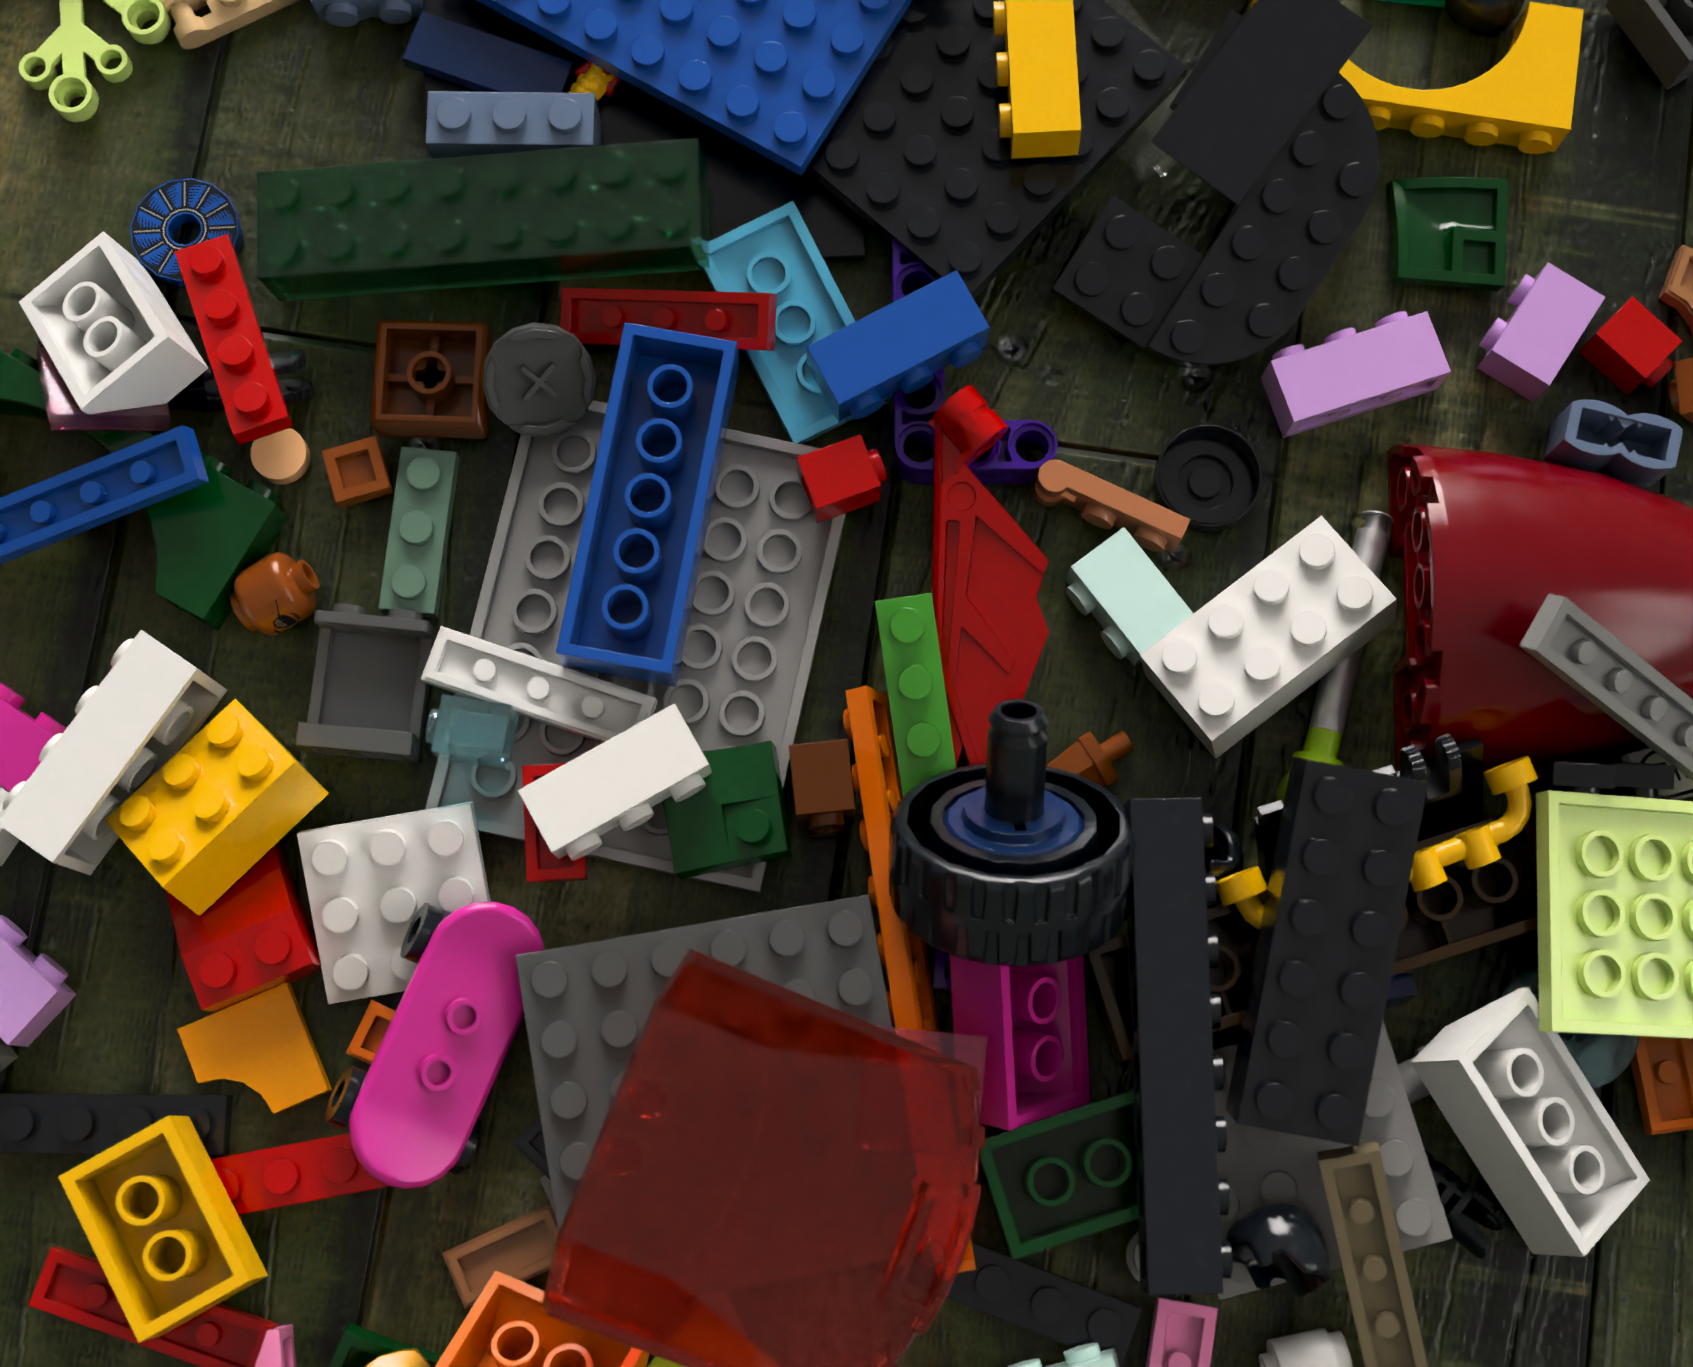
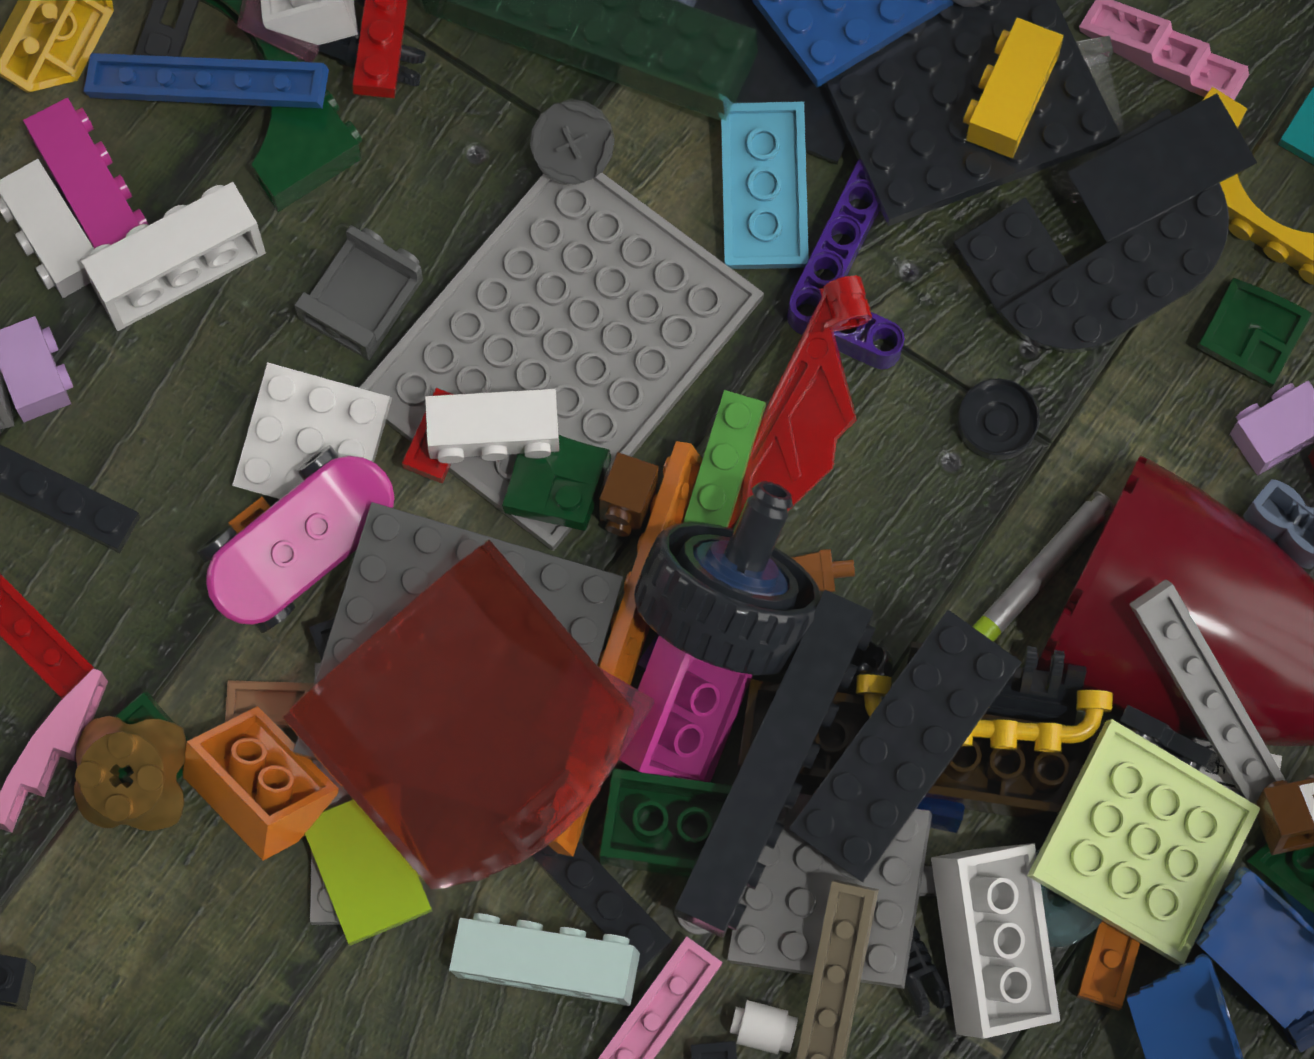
camera: 25 degrees right, 5 degrees down
yellow brick [58,1116,268,1343] -> none
yellow brick [105,699,329,917] -> none
red slope [166,841,322,1013] -> none
light orange tile [177,982,332,1114] -> none
red plate [211,1133,389,1215] -> none
dark orange head [230,552,320,636] -> none
light nougat tile [250,428,310,485] -> none
dark orange plate [322,435,394,508] -> none
reddish brown brick [371,319,493,439] -> none
sand green plate [378,446,460,619] -> none
white tile [421,626,658,743] -> none
clear light blue brick [426,694,519,771] -> none
blue brick [556,322,740,687] -> none
red plate [560,287,777,351] -> none
red brick [797,434,887,524] -> none
blue brick [806,270,990,422] -> none
nougat plate [1033,459,1191,553] -> none
light aqua brick [1065,527,1194,666] -> none
white brick [1140,515,1397,759] -> none
black hair [1226,1203,1331,1296] -> none
lavender brick [1261,311,1451,438] -> none

